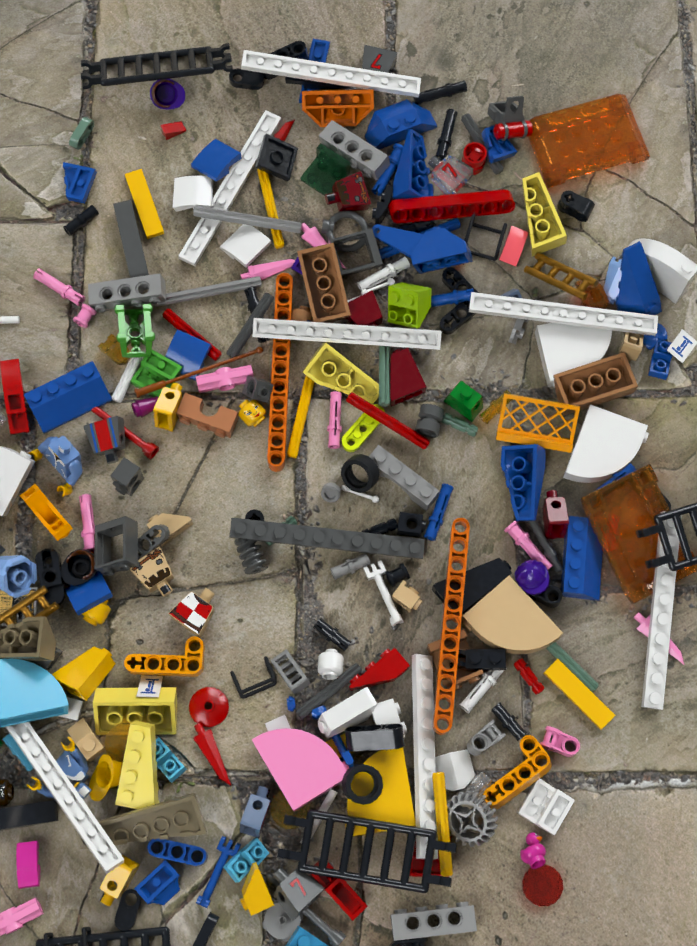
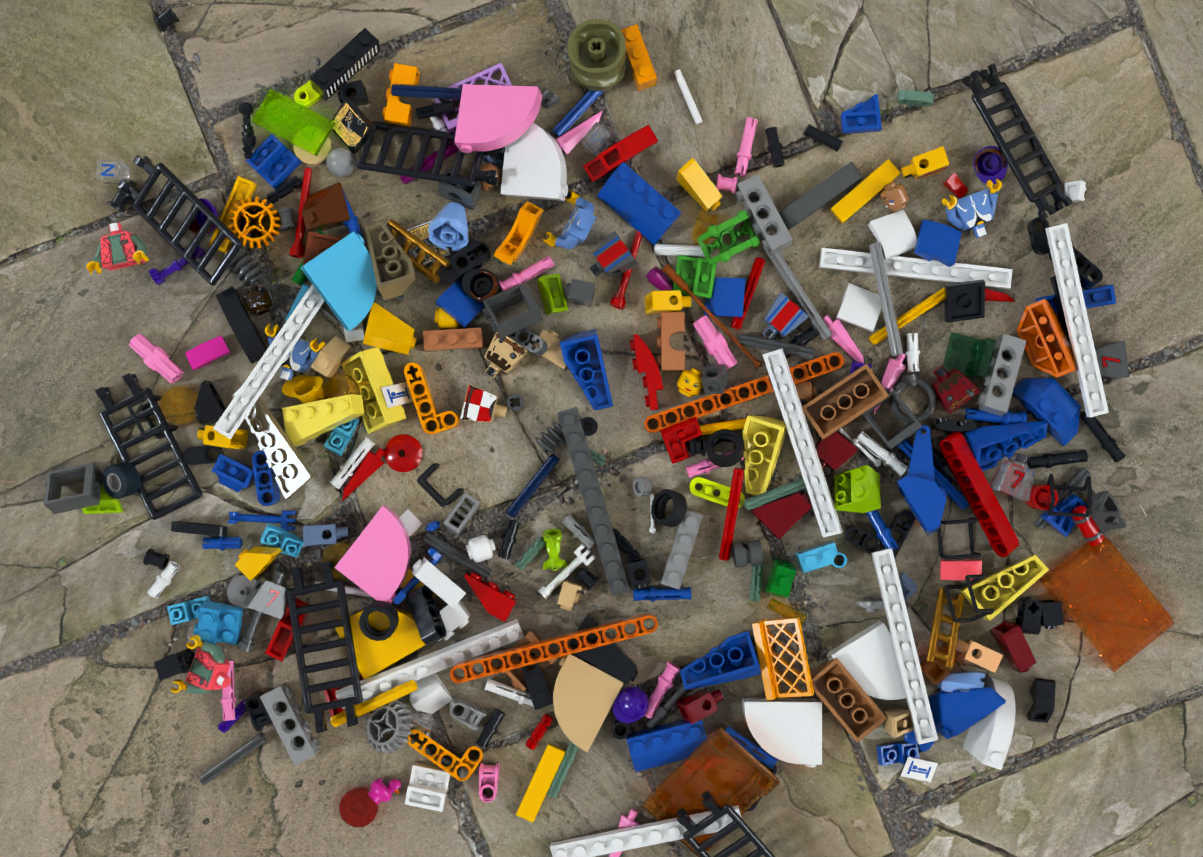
camera: 75 degrees right, 15 degrees up
none -> clear yellow tile [161,386,198,424]
none -> black slope [194,380,227,425]
none -> blue axle [202,537,243,551]
none -> white pin [330,437,375,489]
none -> nougat arch [423,328,484,352]
none -> dark blue axle [506,454,559,518]
none -> dark grey bush [507,394,524,411]
none -> sand green axle [515,537,546,571]
none -> lime slope [537,273,568,315]
none -> lime animal [542,529,567,571]
none -> blue wedge [559,329,613,411]
none -> red slope [630,334,663,411]
none -> red tile [660,416,703,464]
none -> yellow slope [676,158,722,213]
none -> black wheel [689,437,706,456]
none -> black tyre [706,429,744,467]
none -> torso [762,292,809,340]
none -> black pin [765,127,785,168]
none -> medium azure hinge [794,541,847,573]
none -> medium nougat head [880,182,909,212]
none -> yellow torso [901,146,949,180]
none -> white pin [905,333,921,372]
none -> medium blue torso [942,179,1002,239]
none -> black piece [944,575,994,622]
none -> light nougat torso [956,639,1003,673]
none -> dark red slope [989,620,1037,673]
none -> black slope [1027,678,1056,723]
none -> black brick [1036,599,1064,629]
none -> black piece [1047,474,1093,517]
none -> white tile [1063,180,1087,202]

